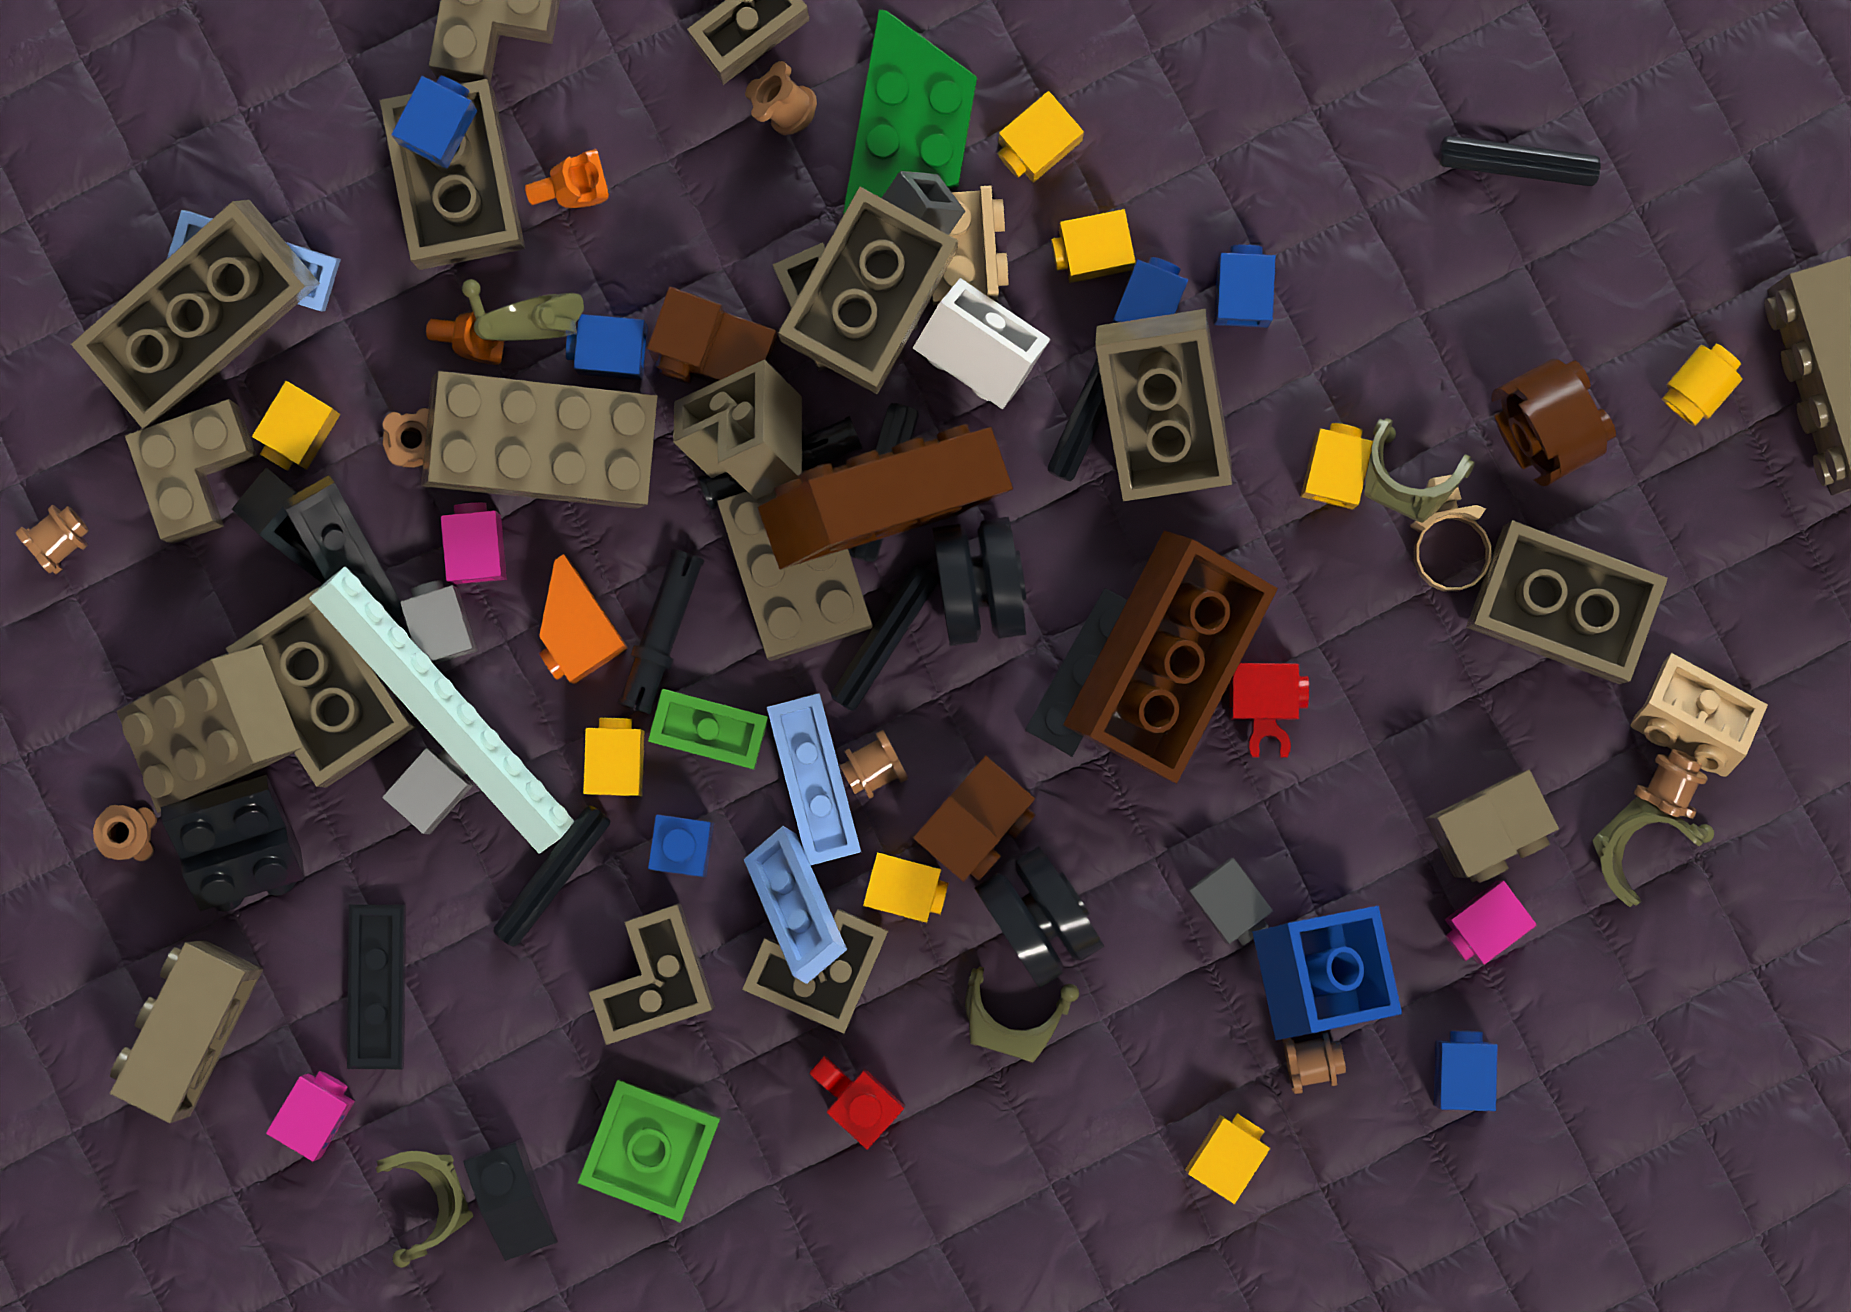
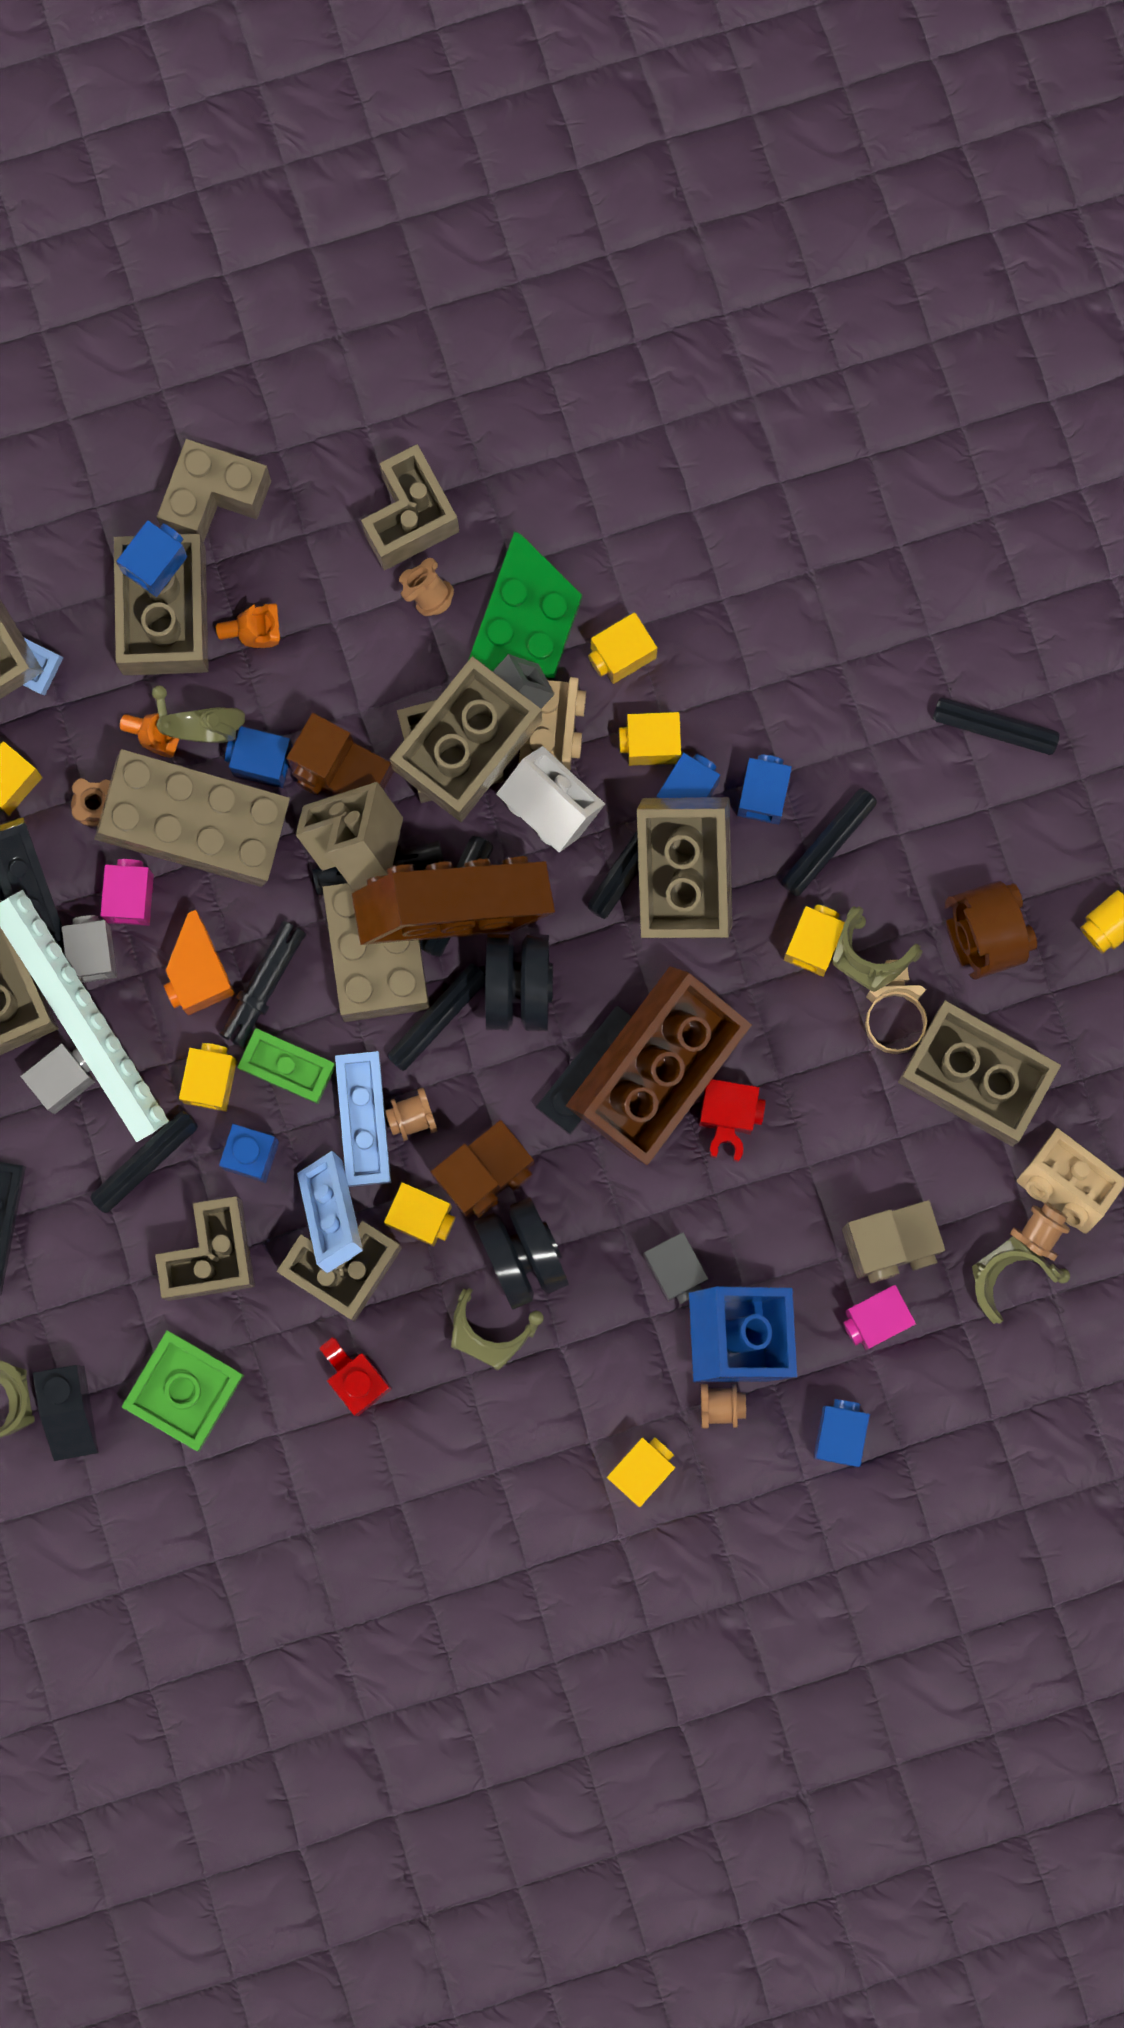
camera: 10 degrees right, 5 degrees down
none -> black axle [782,788,877,896]

